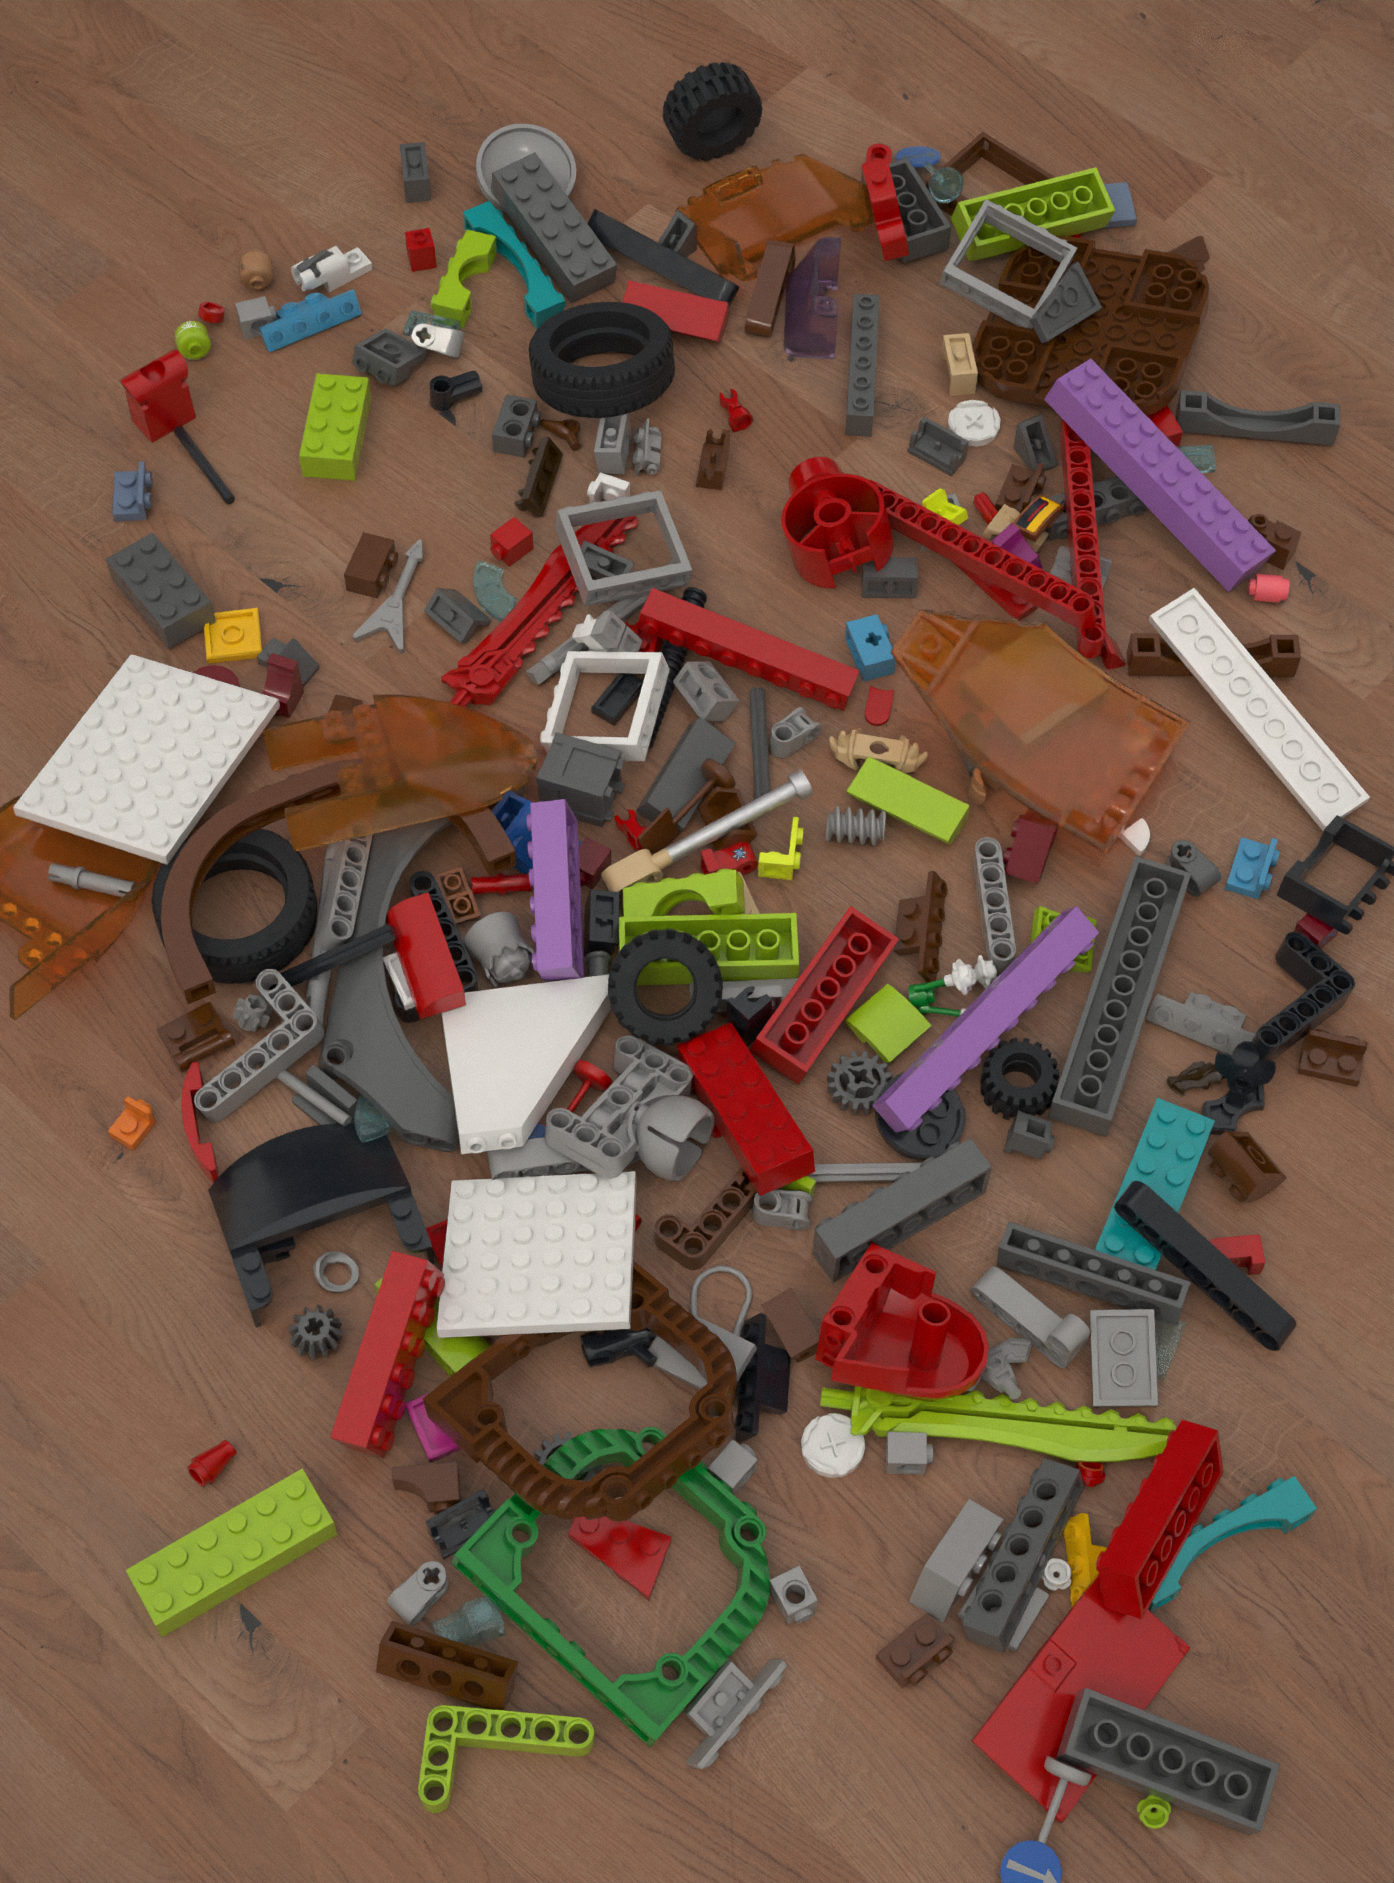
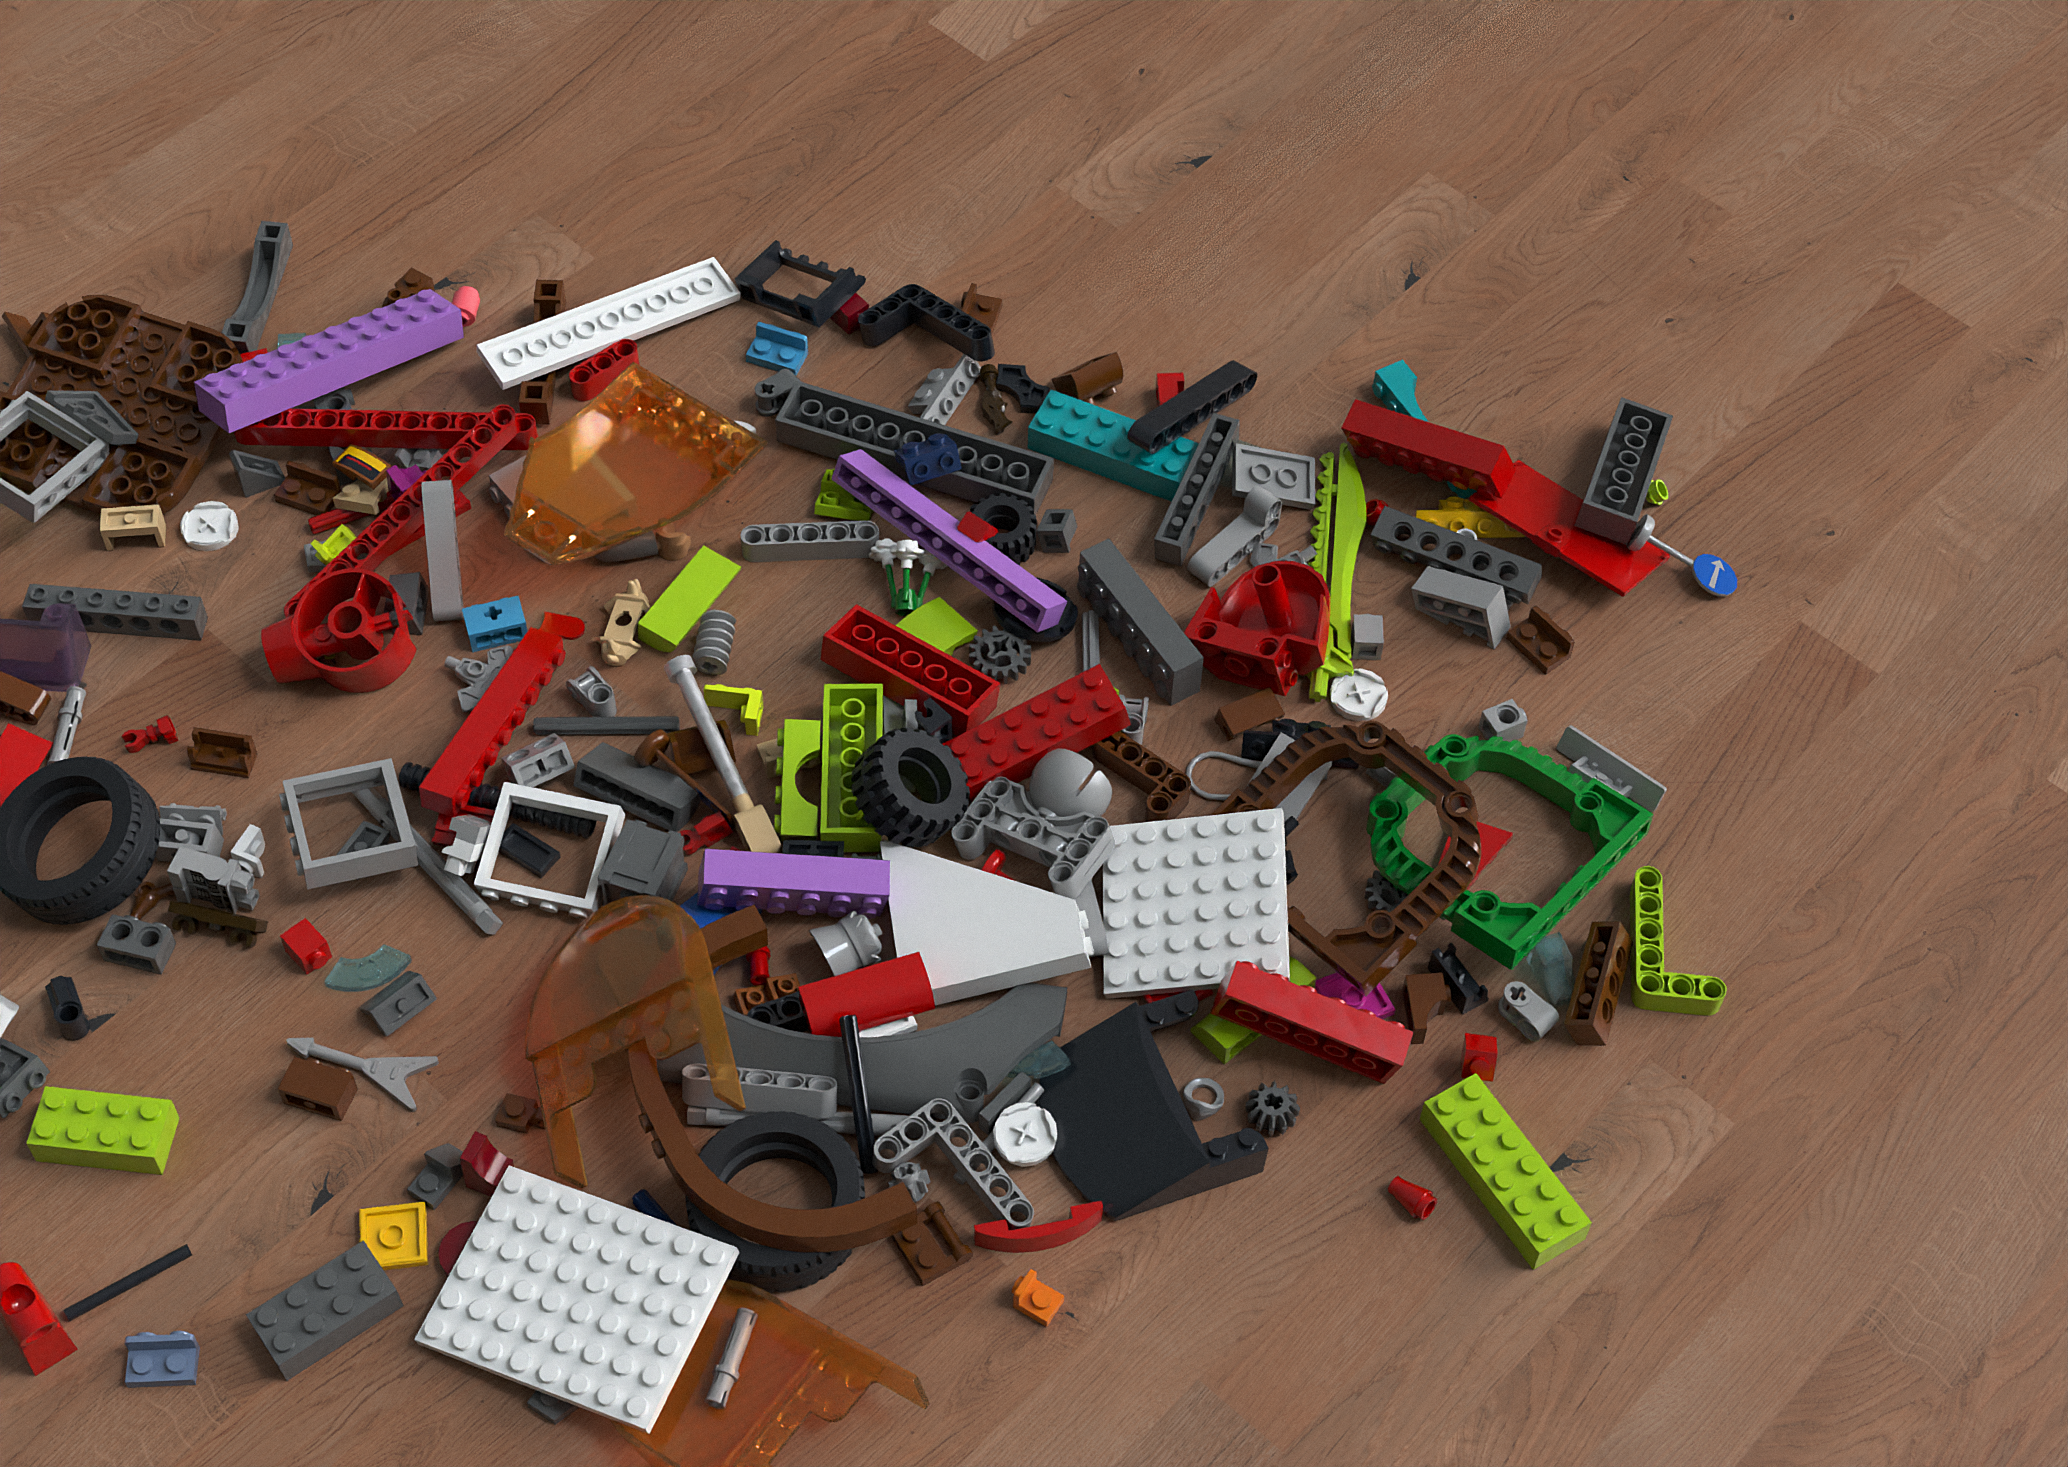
camera: 90 degrees left, 5 degrees down
red piece [441,516,638,720] -> none
red leg [700,842,759,876] -> none
reddish brown bracket [894,871,948,983] -> none
dark grey hinge [907,416,969,476] -> none
dark red brick [1003,808,1062,884] -> none
black plate [1215,1041,1276,1096] -> none
none -> light grey pin [47,686,86,765]
none -> light grey hips [167,846,260,914]
none -> light grey beam [421,480,464,622]
none -> light grey piece [444,646,513,712]
none -> red beam [569,339,640,402]
none -> dark blue bracket [894,434,962,485]
none -> red slope [957,511,998,543]
none -> white tile [993,1102,1057,1167]
none -> red brick [1460,1033,1498,1082]

